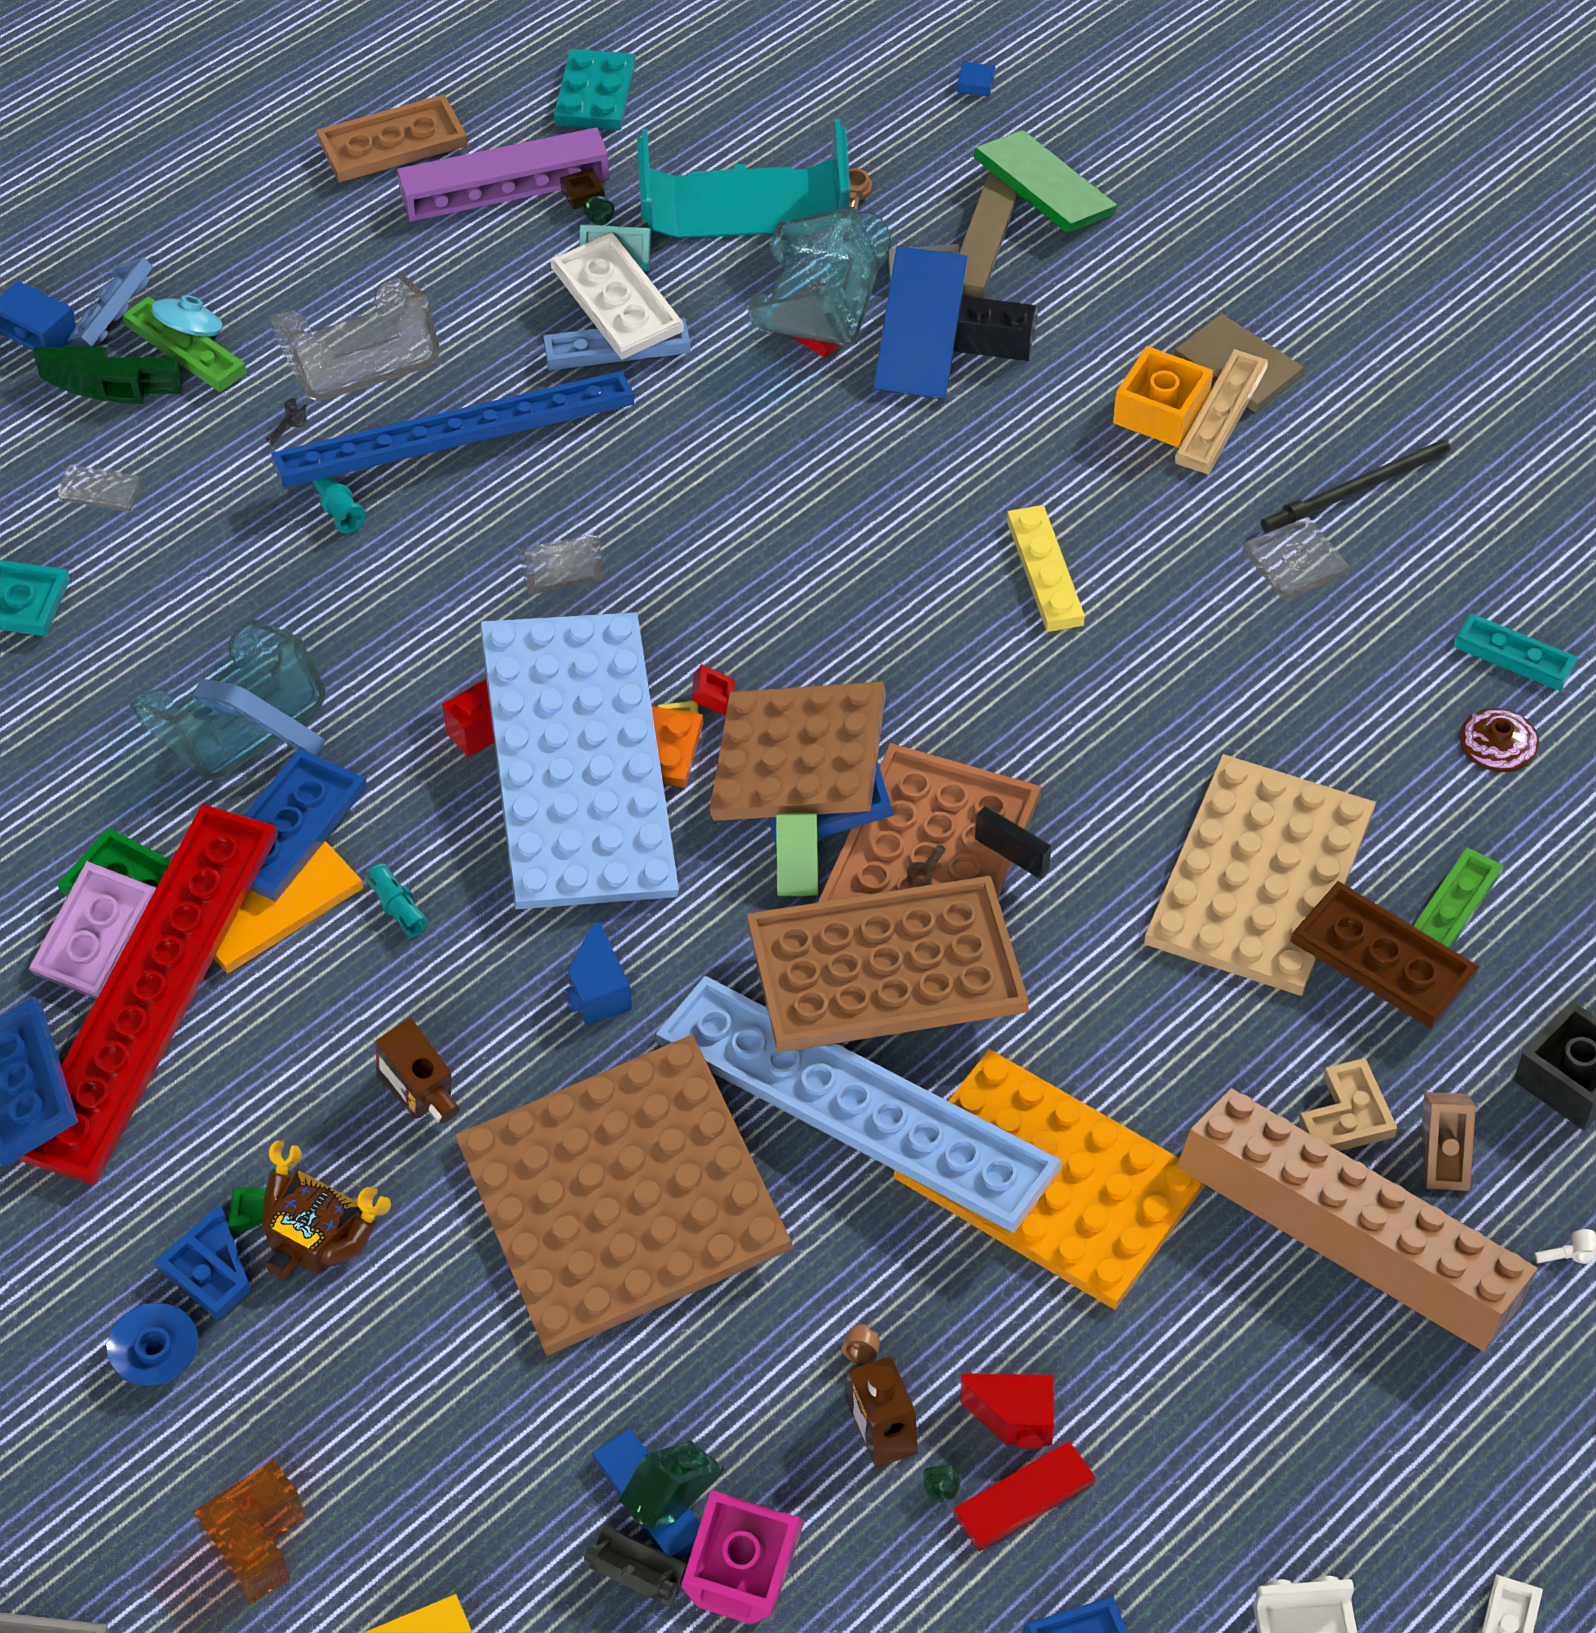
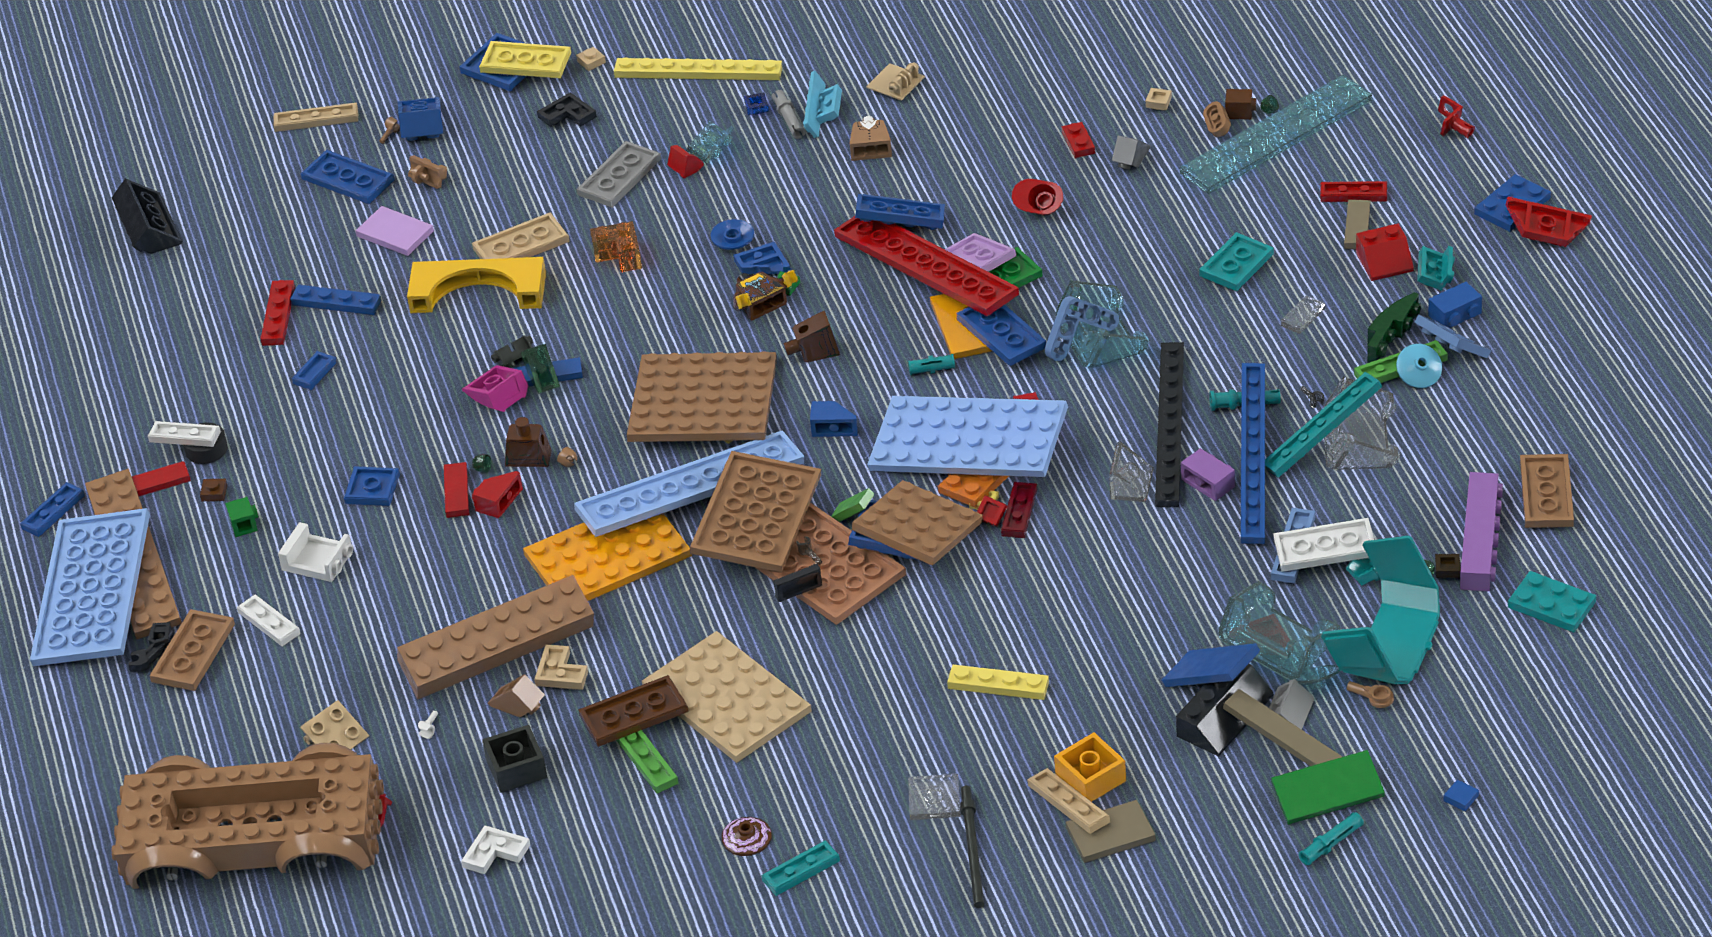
camera: 120 degrees right, 10 degrees down
none -> dark red tile [1001,482,1037,538]
none -> black plate [1155,342,1184,507]
none -> medium lavender brick [1181,448,1235,501]
none -> teal plate [1265,372,1382,478]
none -> teal pin [1298,812,1364,866]

